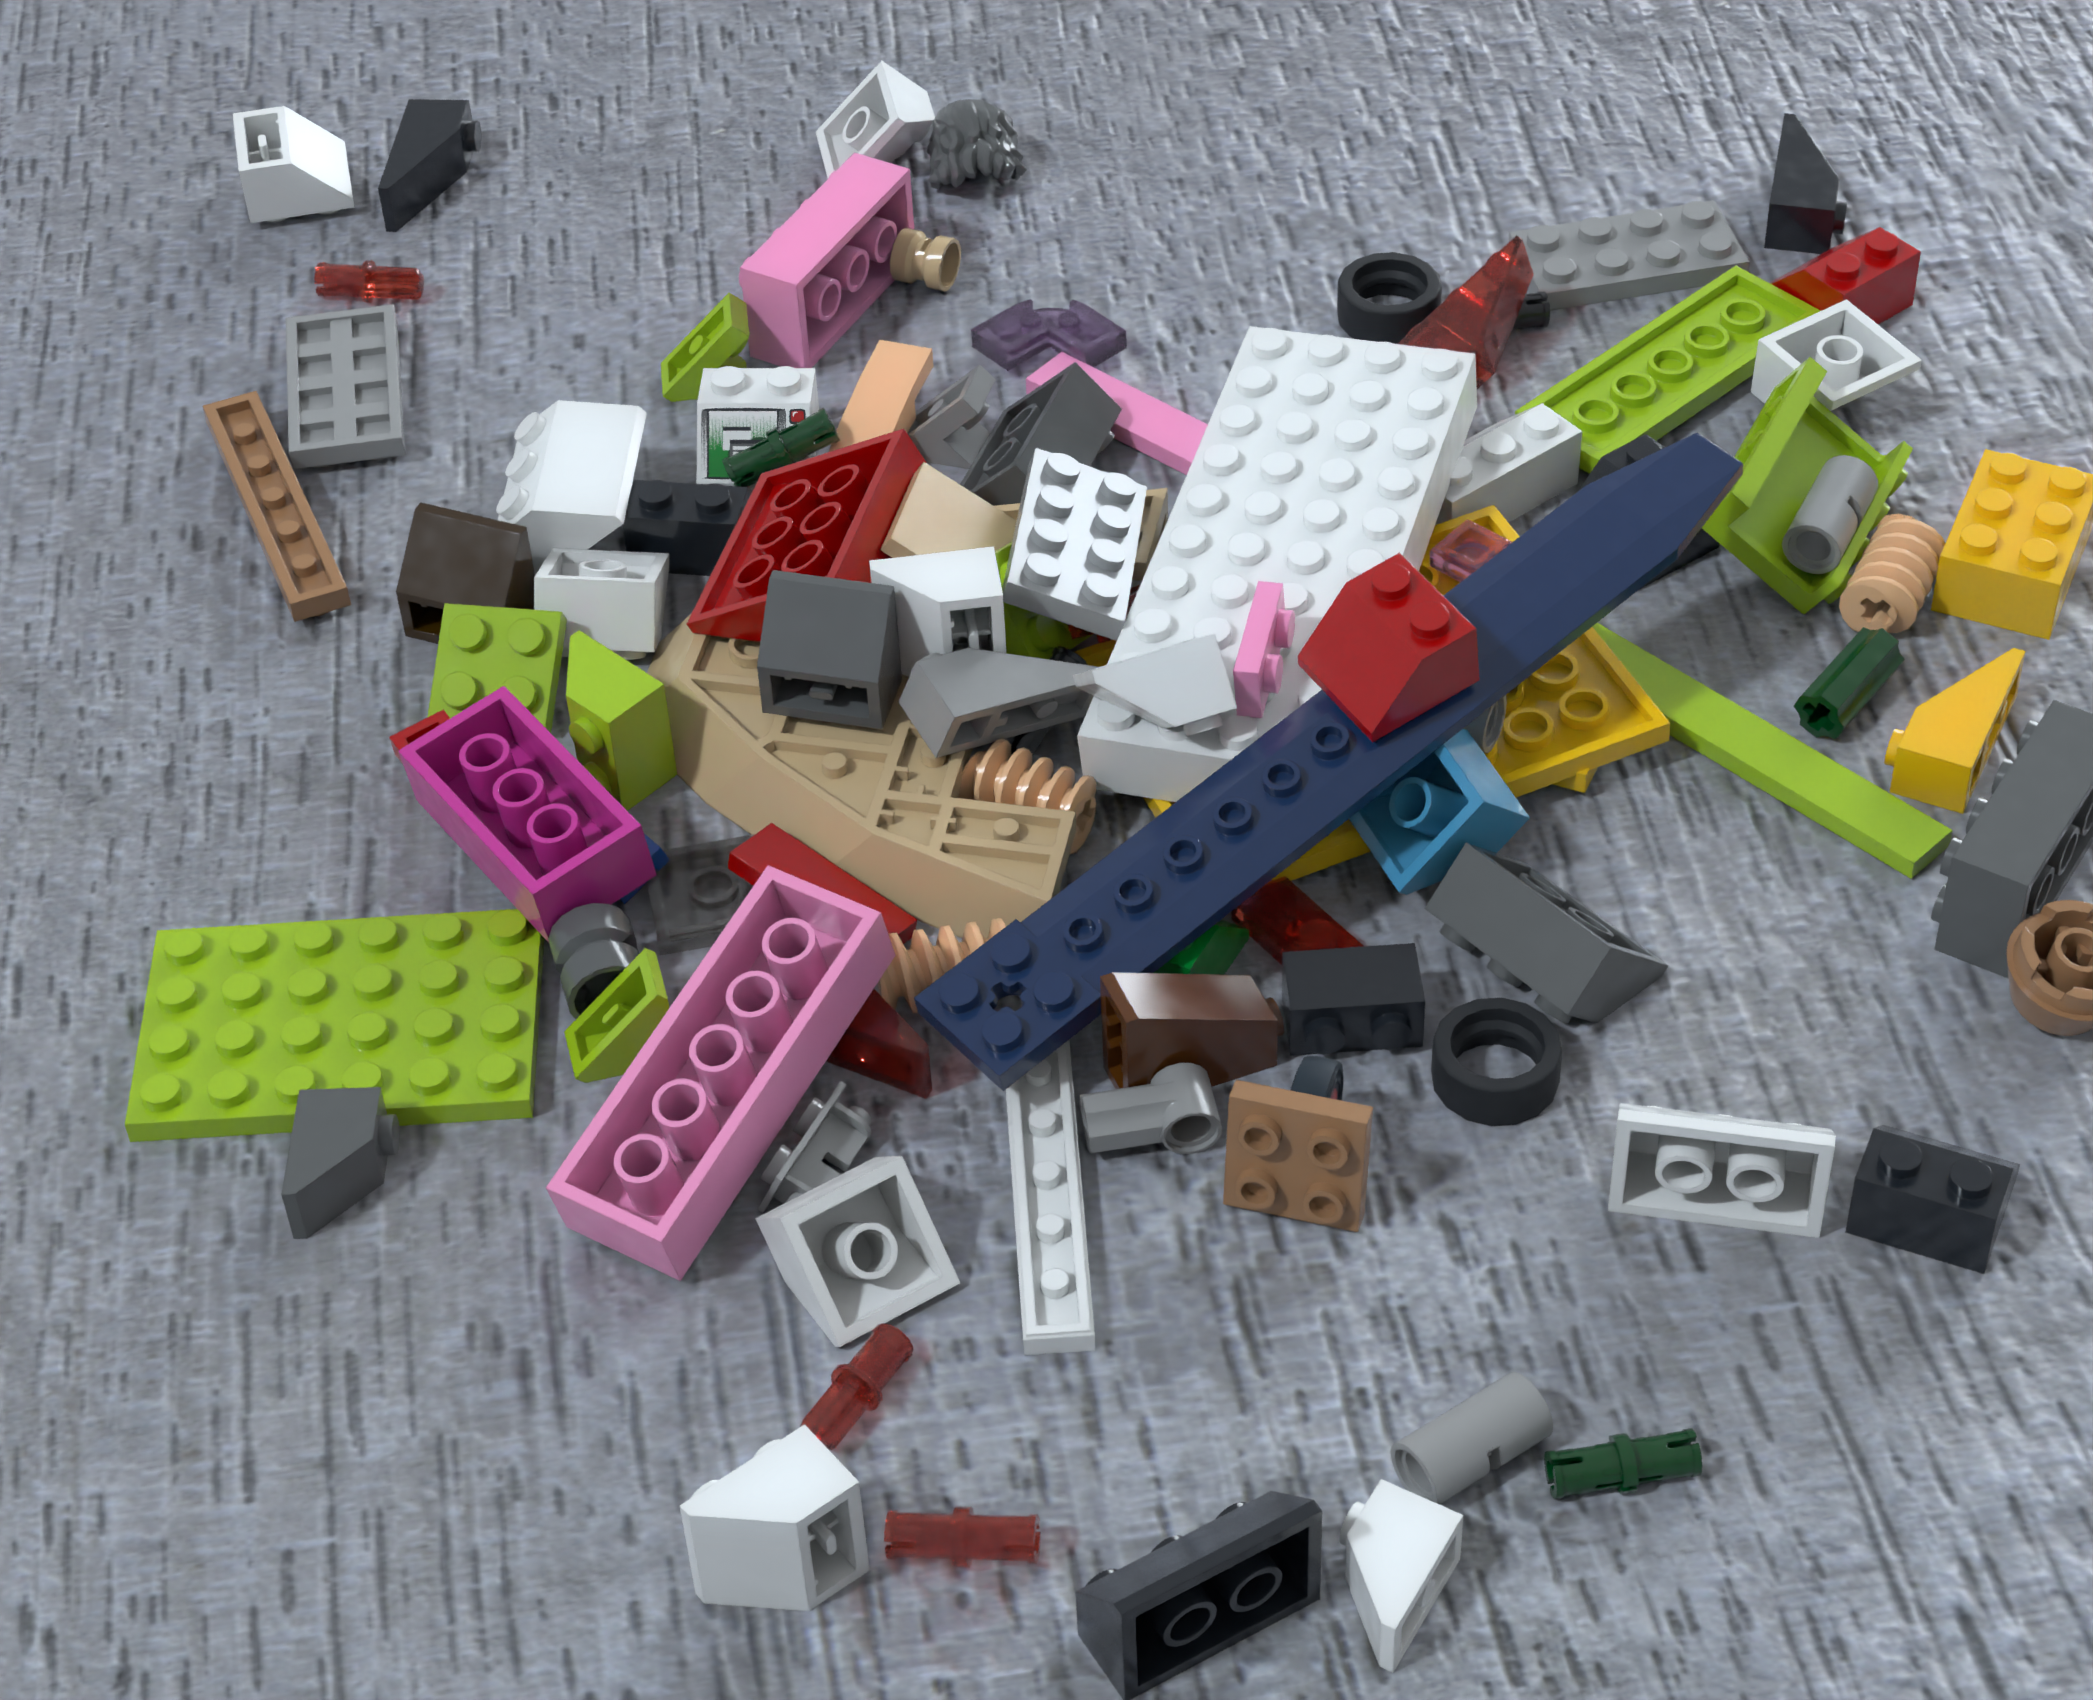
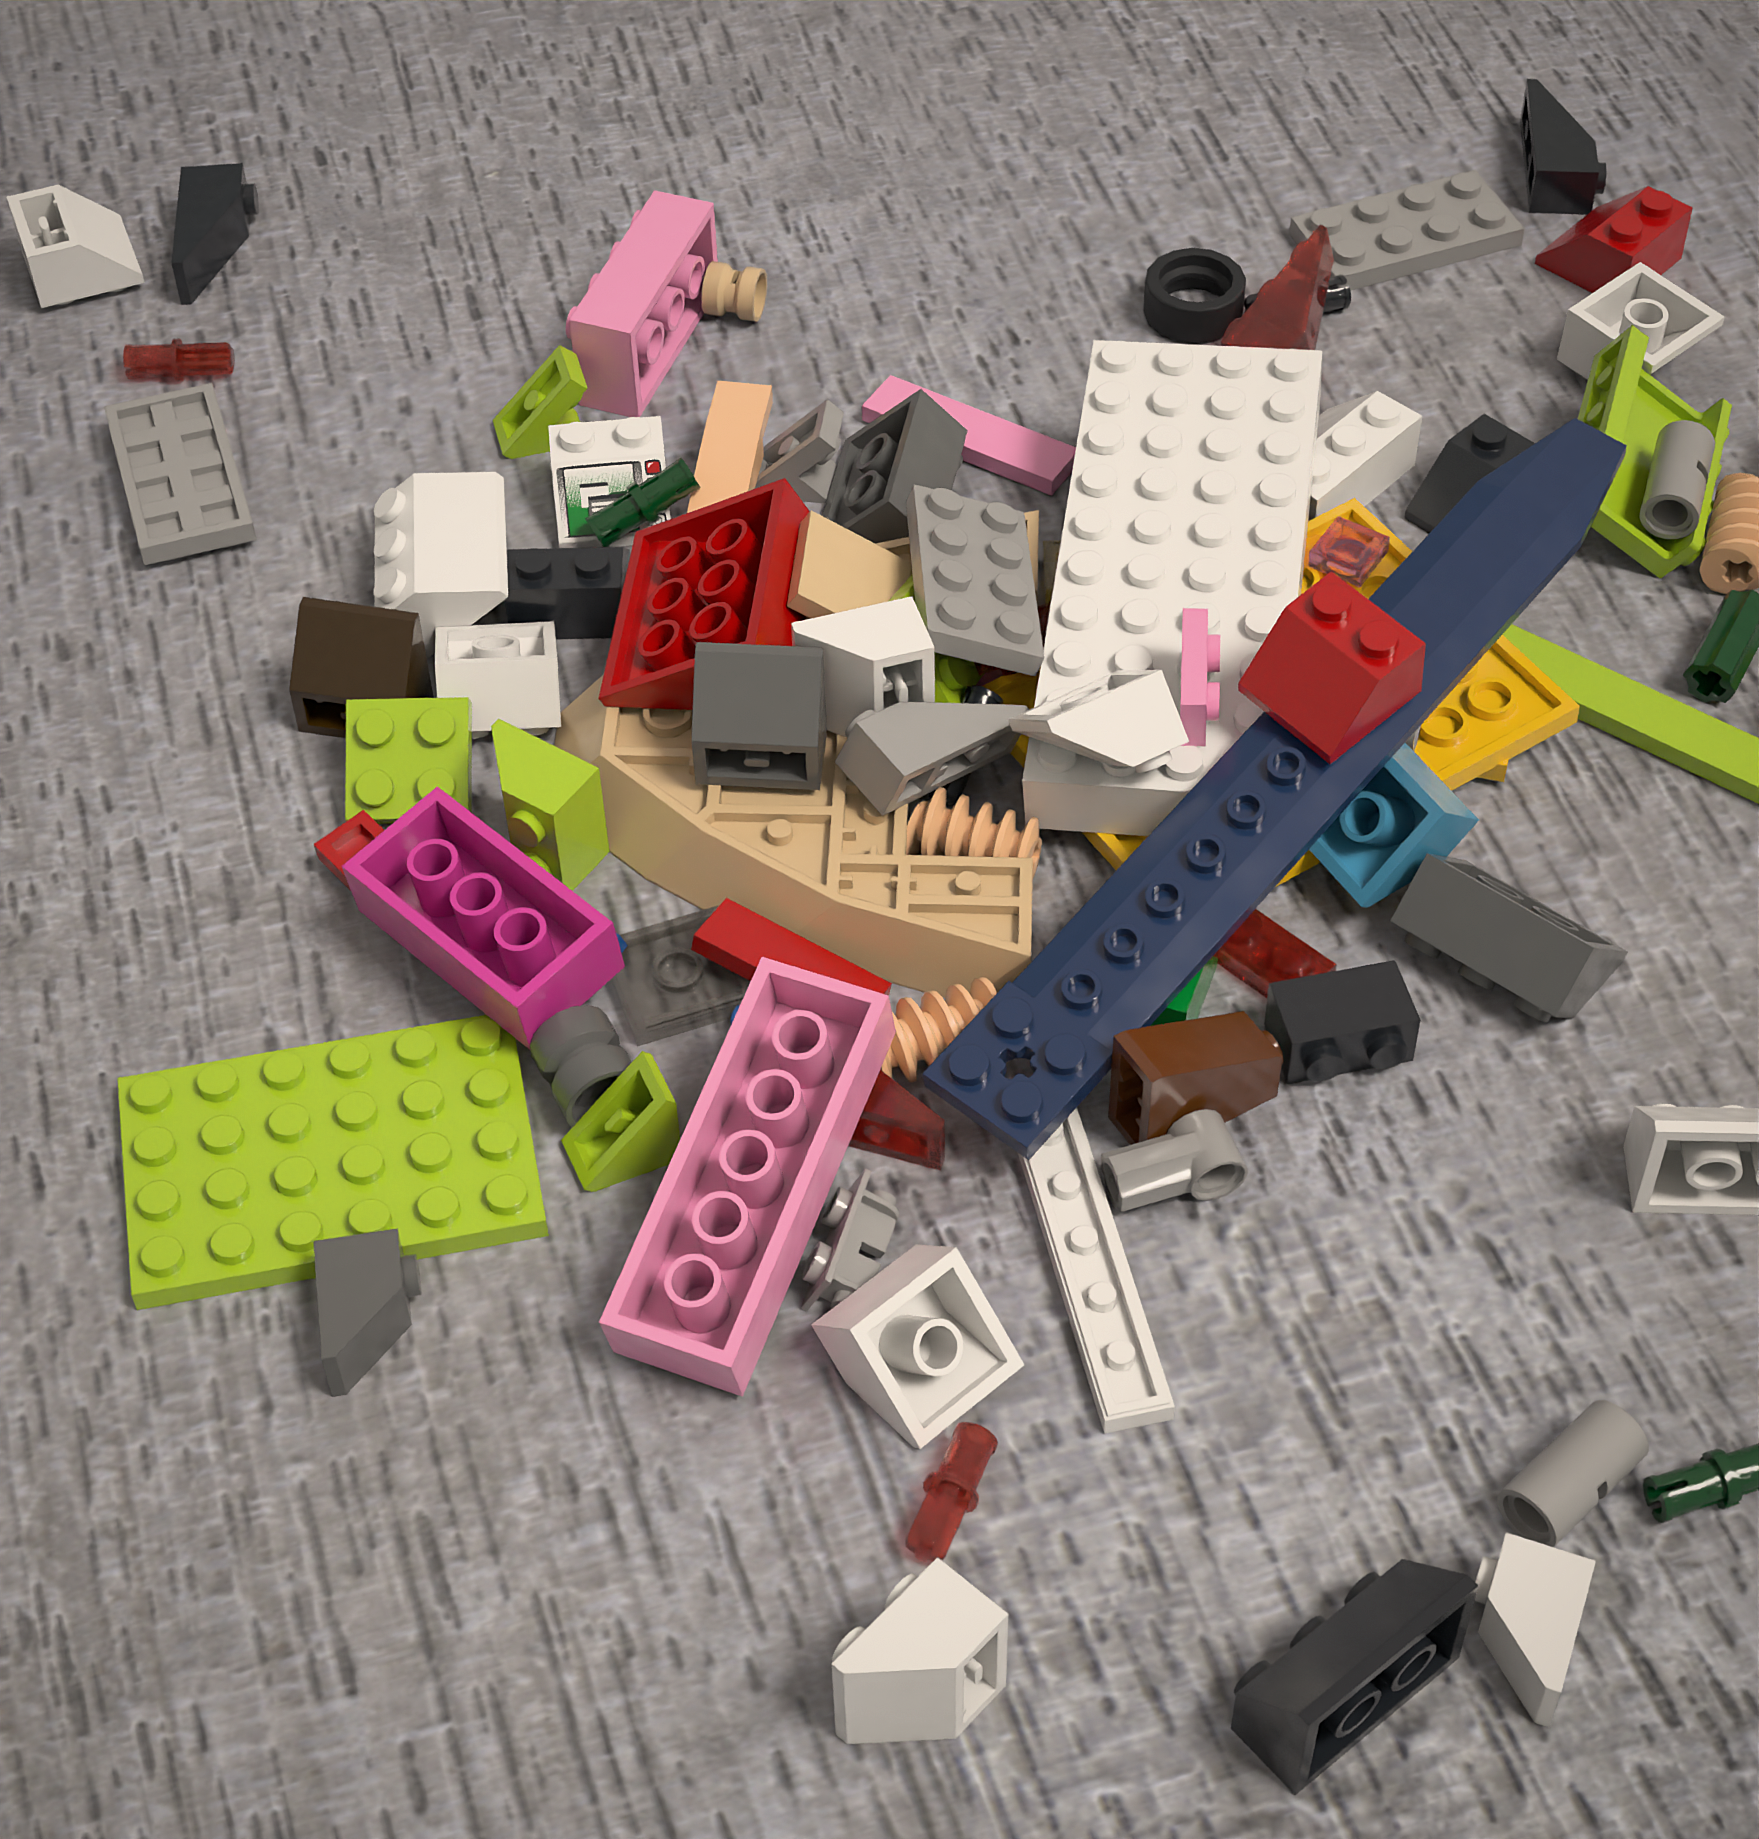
camera: 10 degrees left, 5 degrees up
medium nougat plate [202,391,351,622] -> none
white slope [816,60,935,178] -> none
clear red pin [884,1506,1041,1568] -> none
dark grey hair [927,99,1027,189] -> none
clear purple plate [971,299,1127,371] -> none
medium nougat plate [1223,1056,1373,1232] -> none
black tyre [1431,998,1562,1126] -> none
lime plate [1515,265,1821,474] -> none

